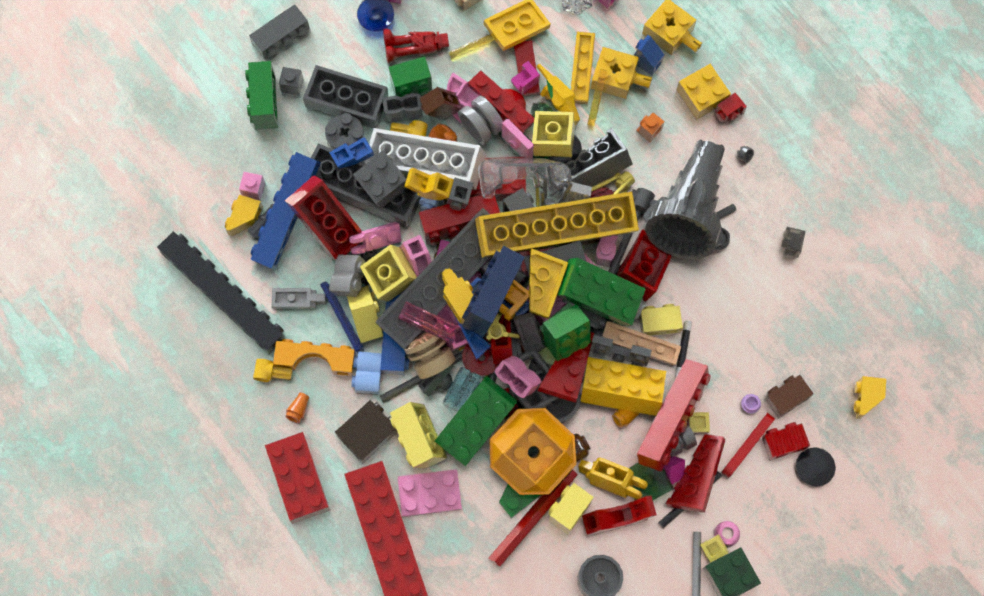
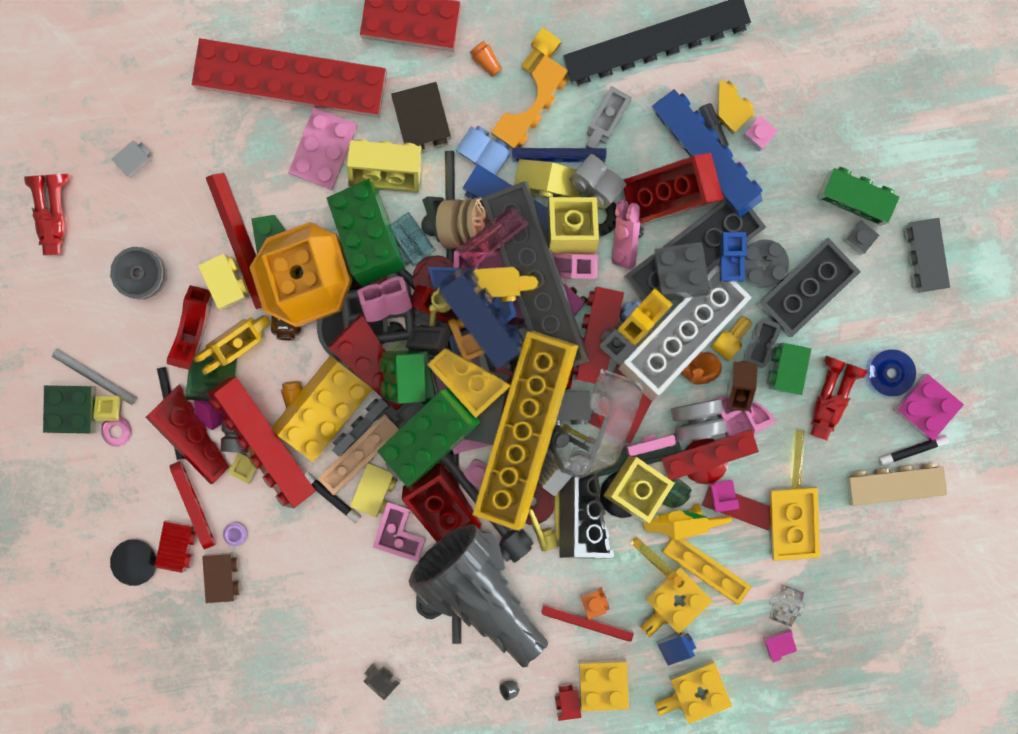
camera: 120 degrees right, 15 degrees up
yellow slope [854,376,886,419] -> none
none -> bright pink brick [373,501,426,562]
none -> red tile [541,603,634,642]

